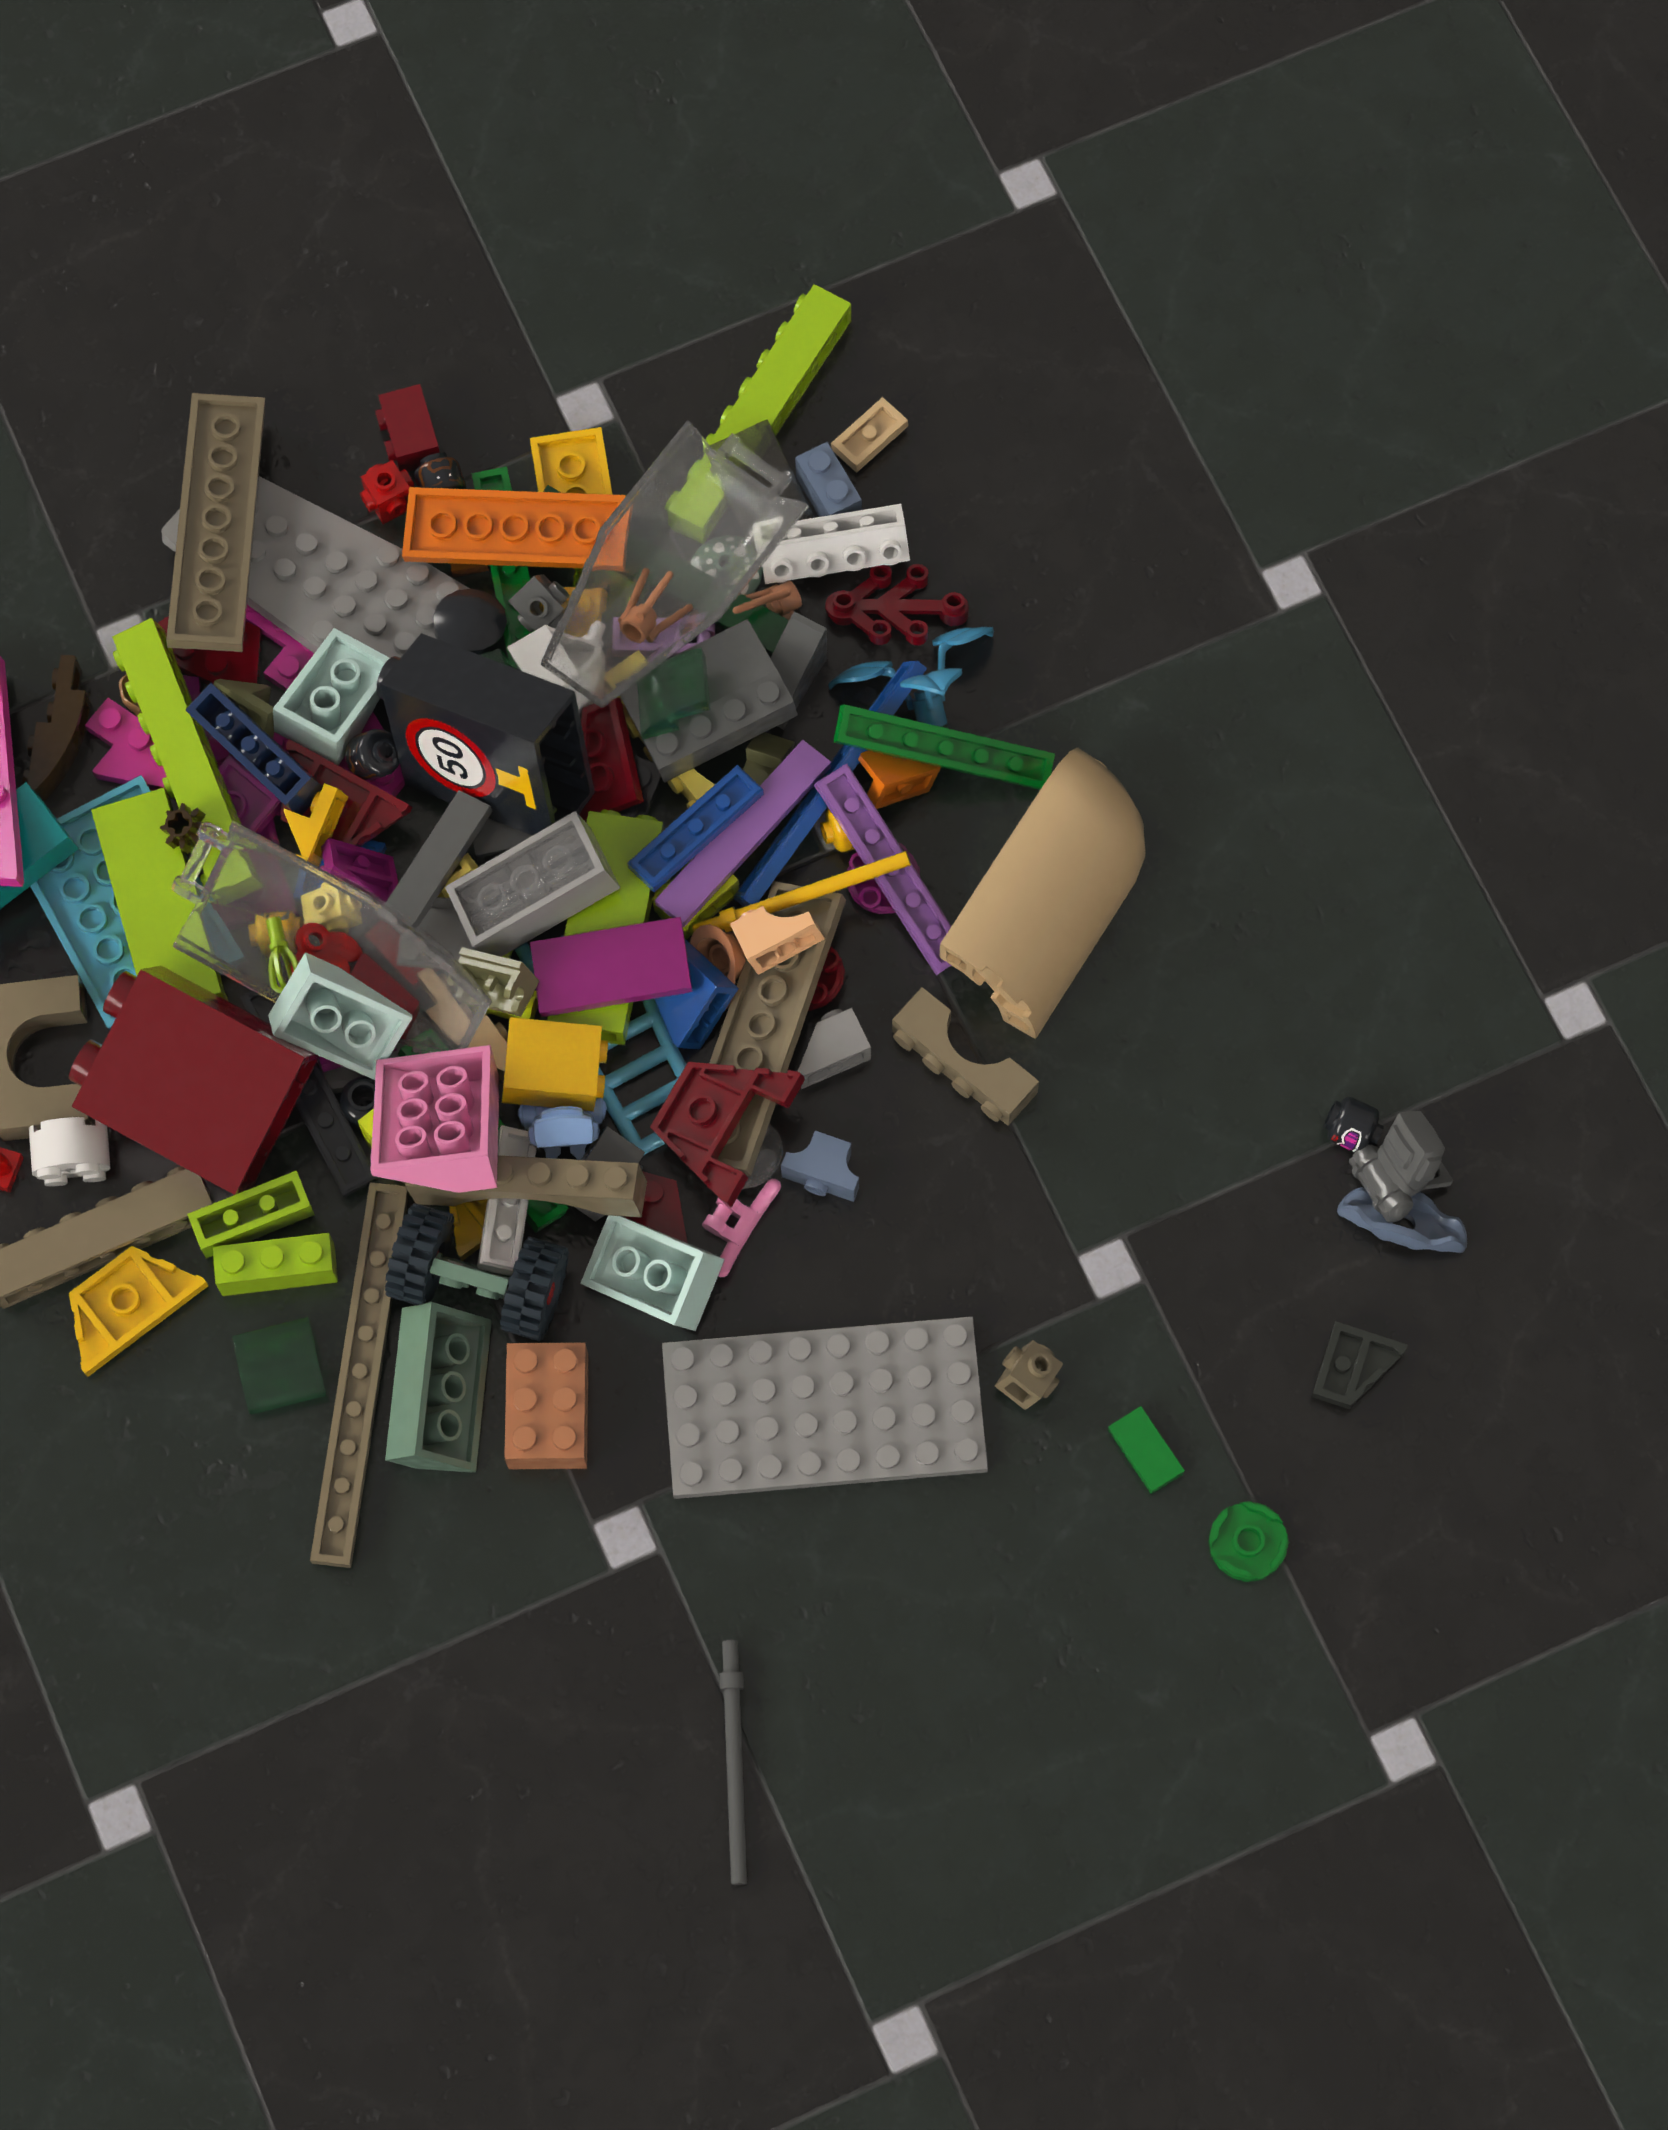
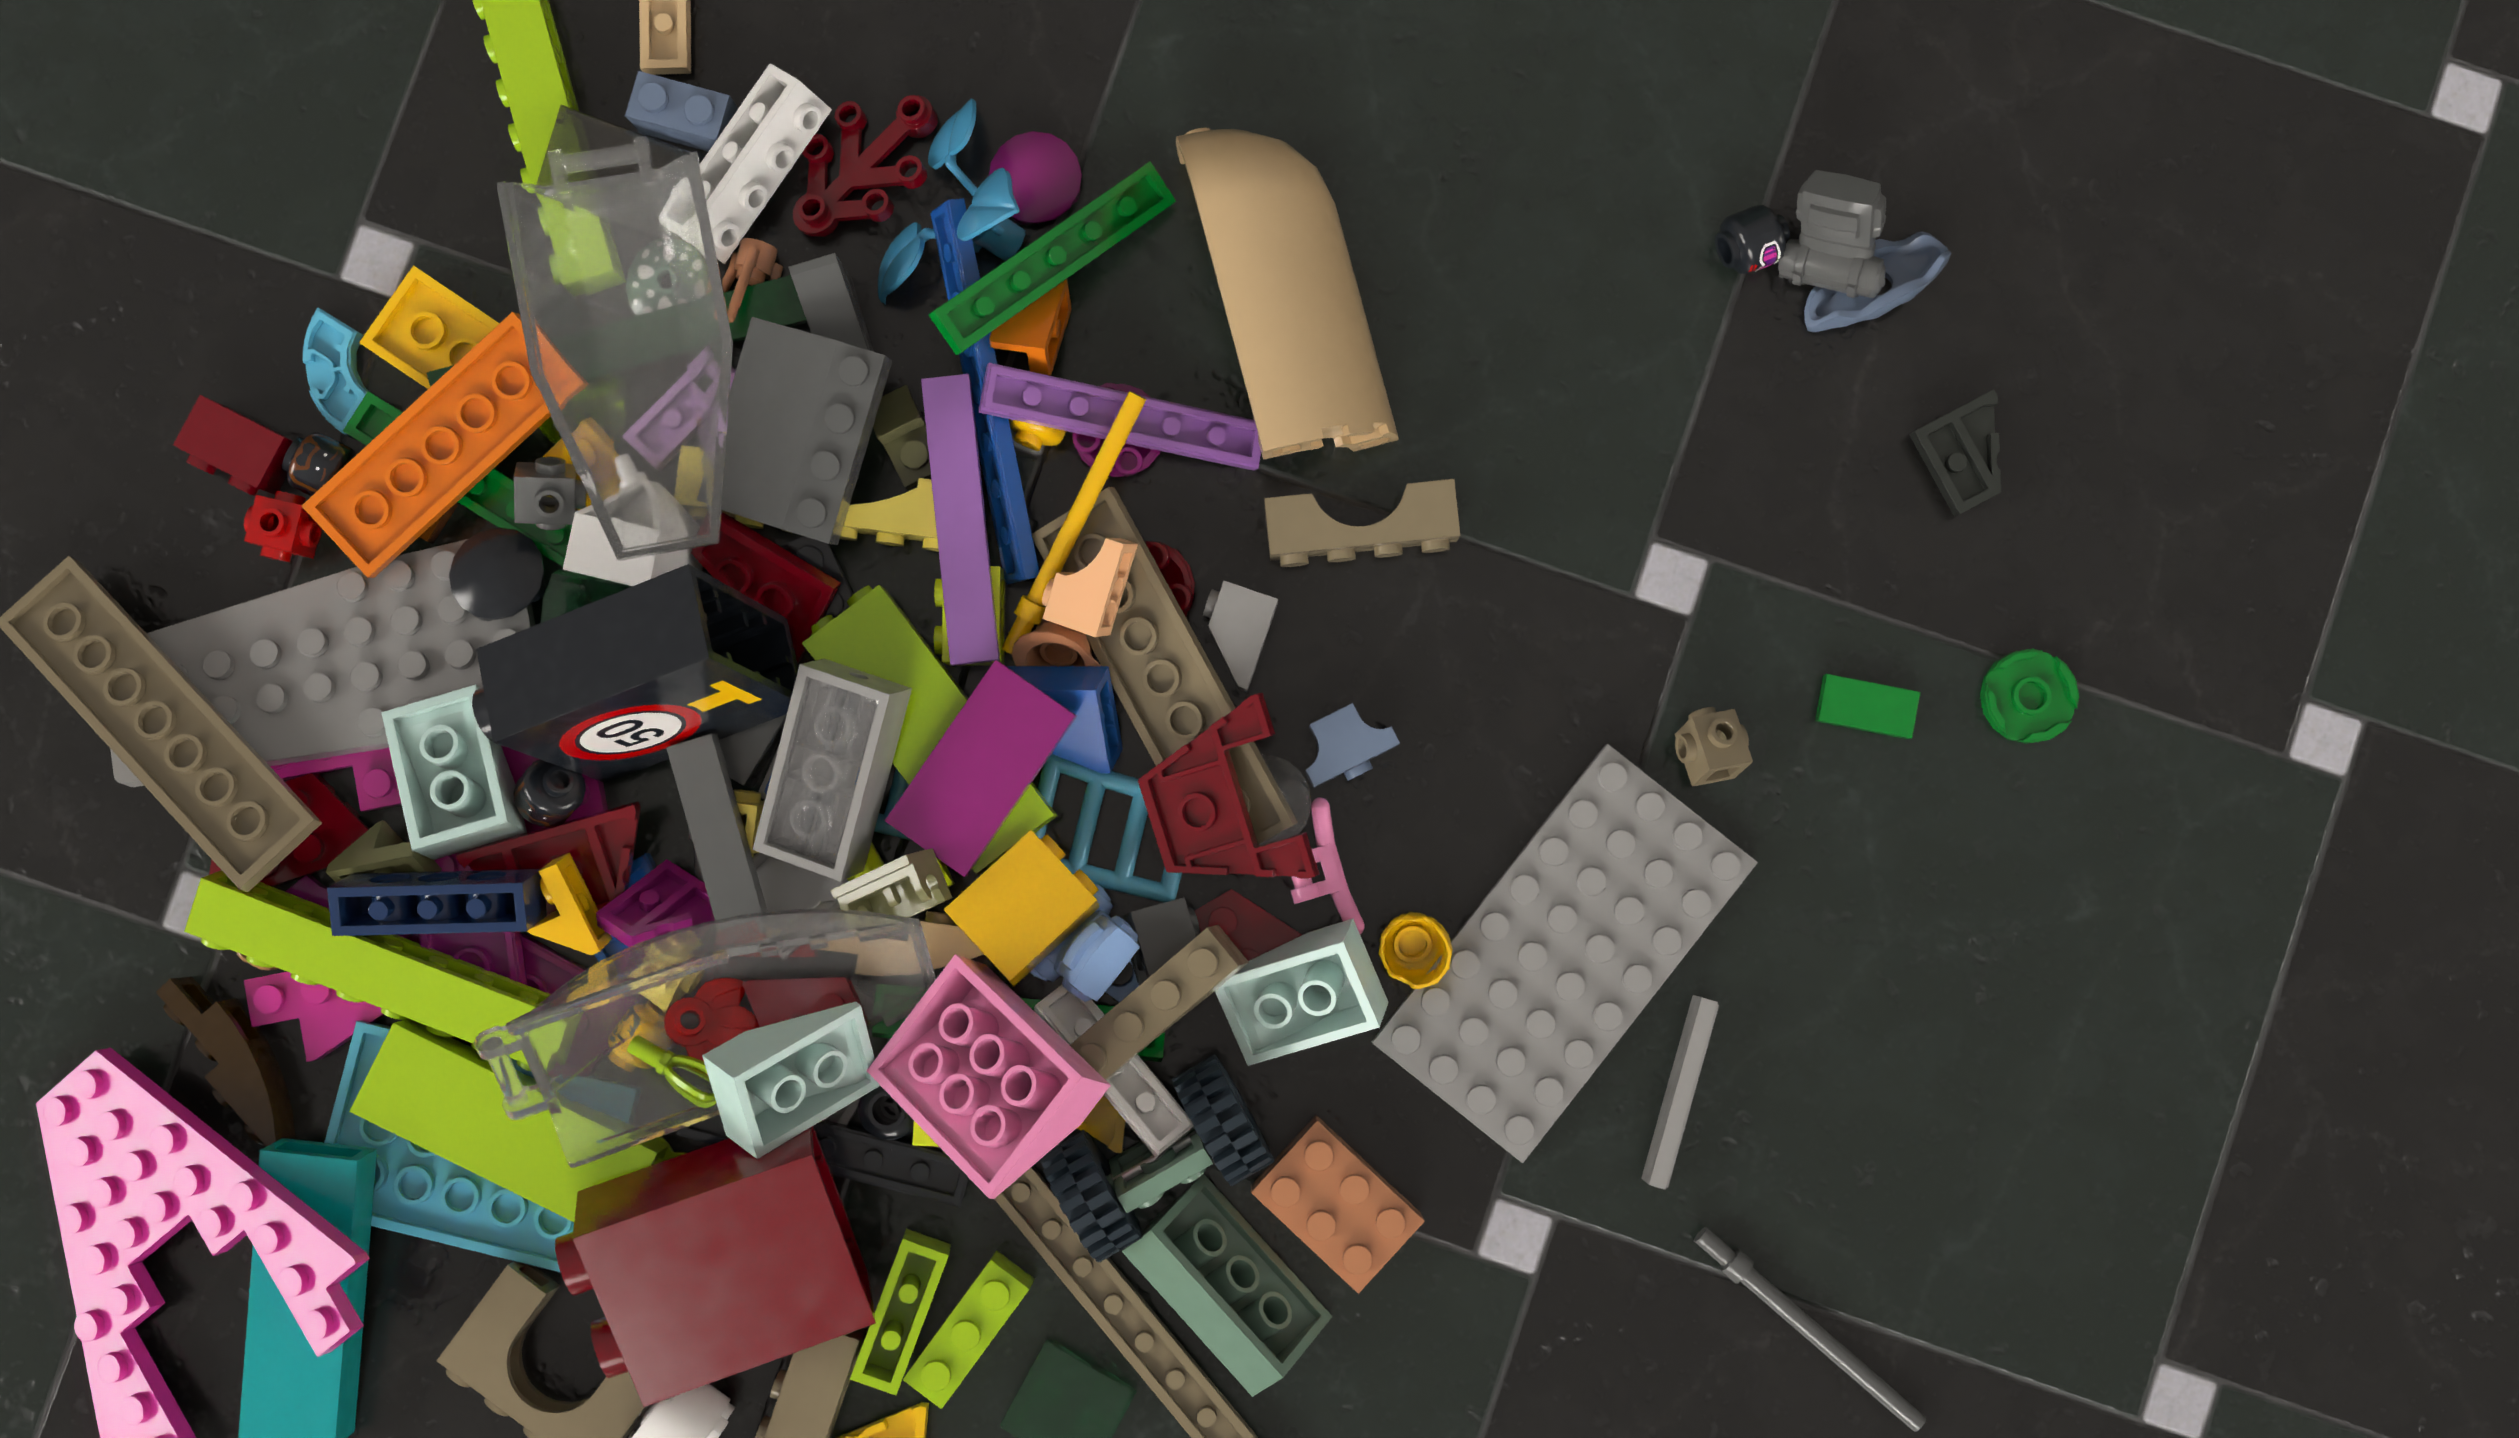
camera: 50 degrees left, 15 degrees up
dark brown gear [160,803,211,854] -> none
nougat plant [618,568,693,643] -> none
blue tile [627,765,764,893] -> none
clear green slope [637,647,711,740] -> none
none -> medium azure tile [303,307,368,438]
none -> magenta dish [989,131,1082,225]
none -> yellow hair [1378,912,1453,989]
none -> light grey tile [1641,995,1719,1190]

